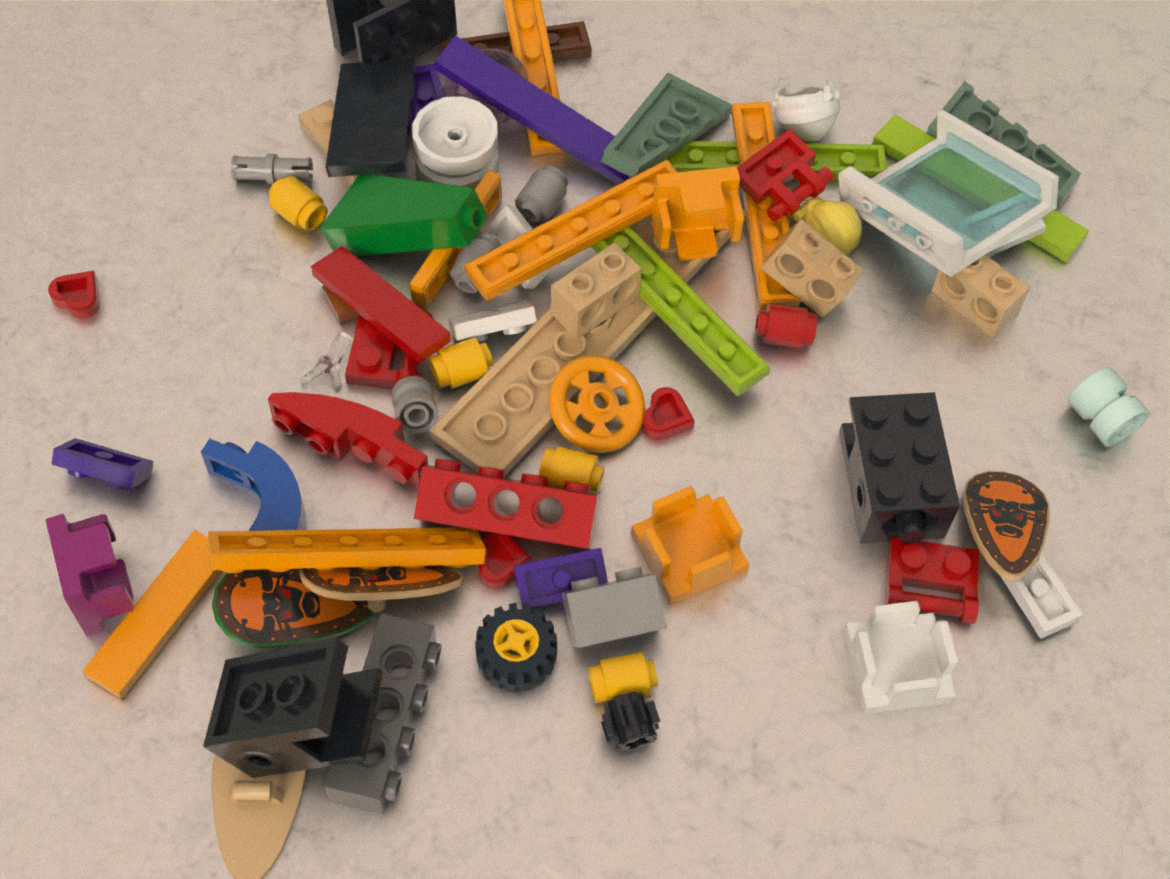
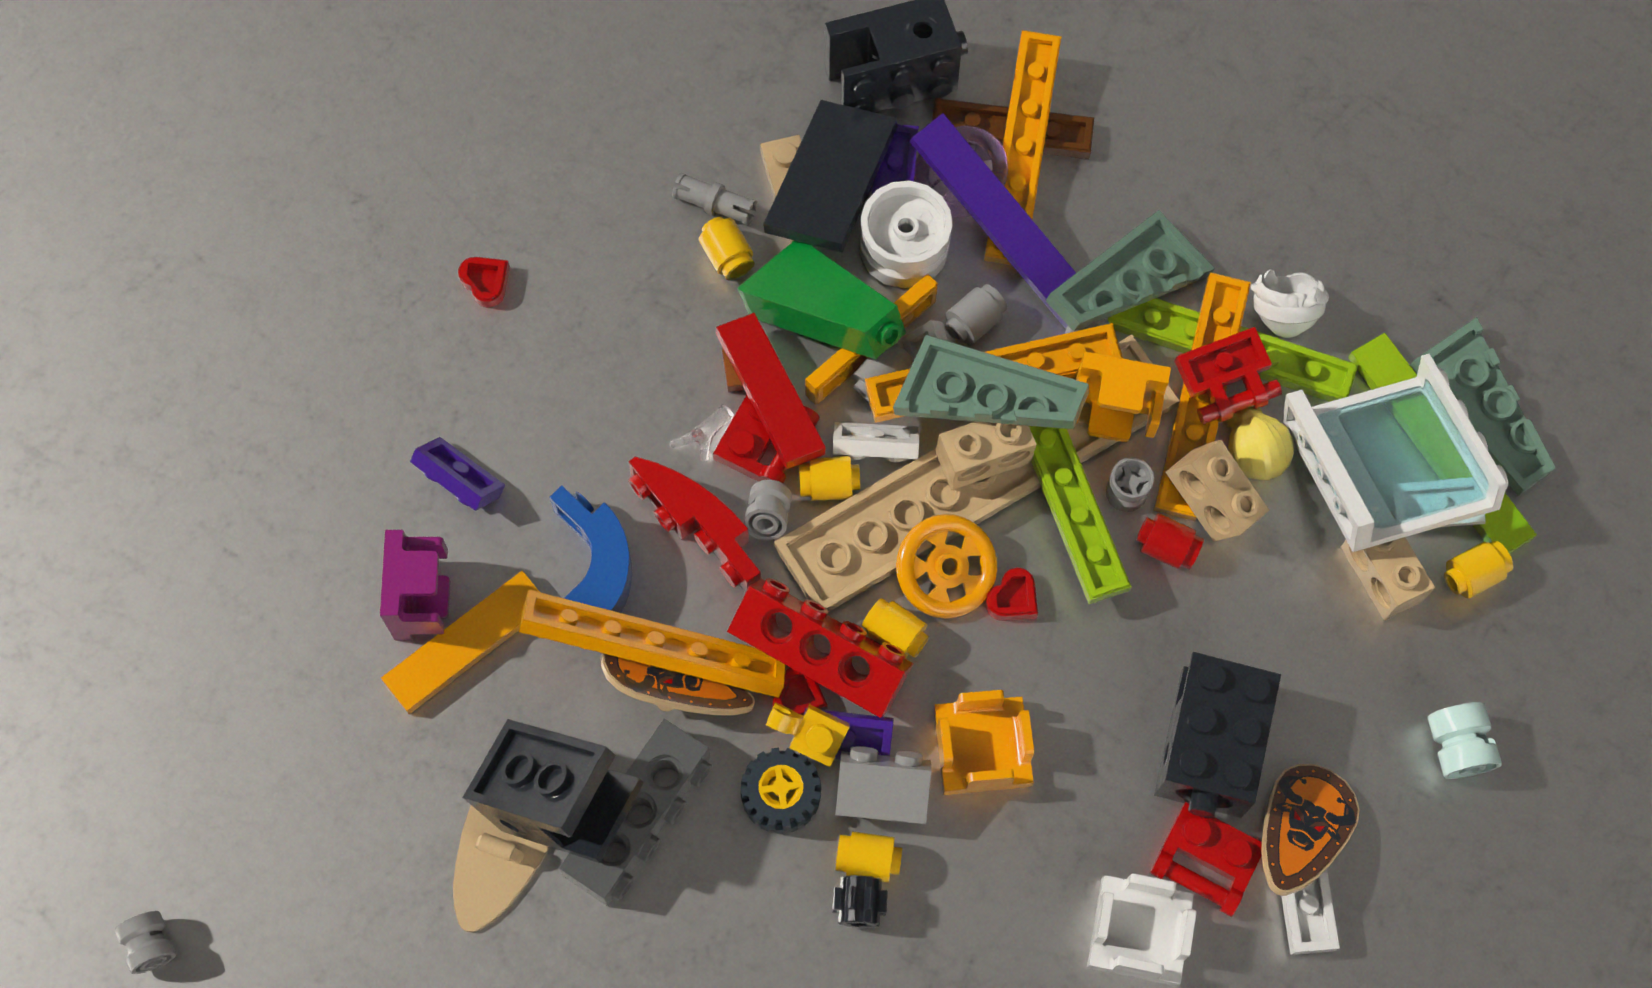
camera: 20 degrees right, 10 degrees up
shield [212,569,374,649] -> none
none -> yellow plate [766,703,850,767]
none -> sand green wing [893,335,1089,429]
none -> light grey wheel [1105,457,1154,512]
none -> yellow brick [1444,541,1513,599]

